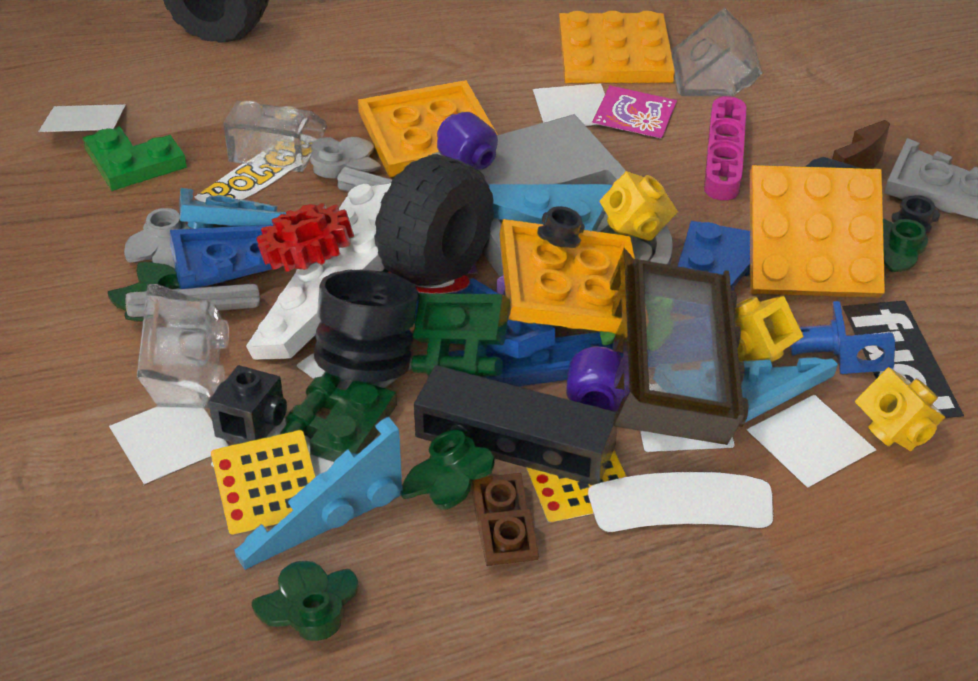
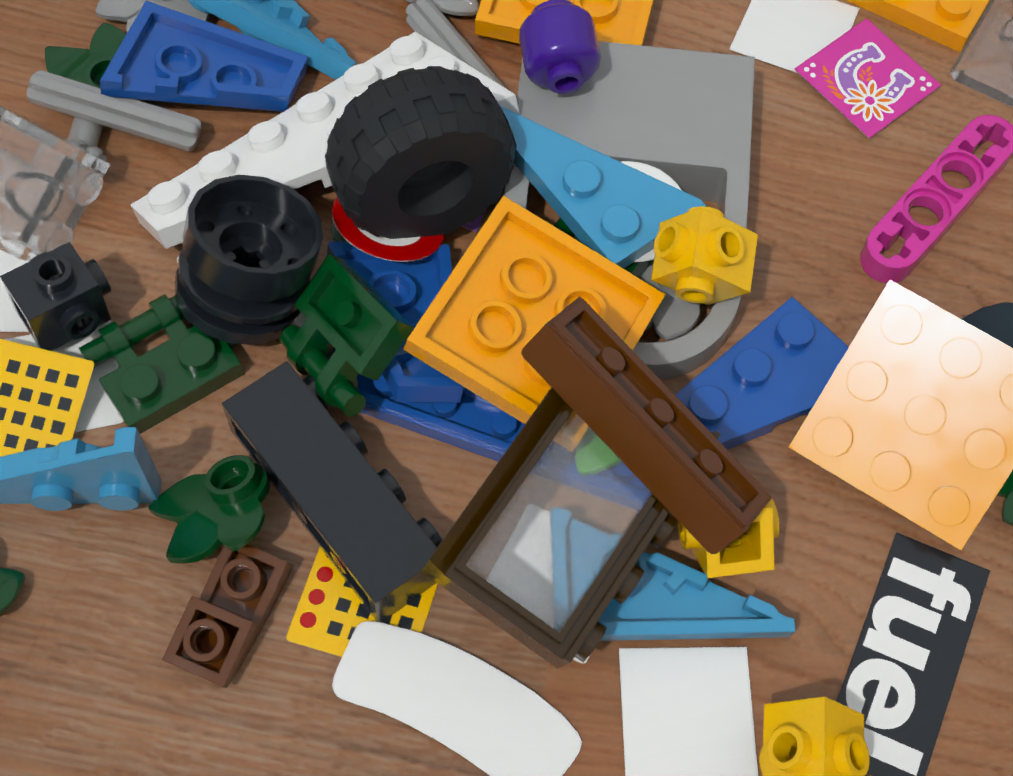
camera: 30 degrees right, 20 degrees up
red gear [256,203,354,272] -> none
black plate [537,206,585,248] -> none
dark purple head [566,346,625,412] -> none
blue bracket [790,301,895,374] -> none
none -> reddish brown slope [521,297,772,554]

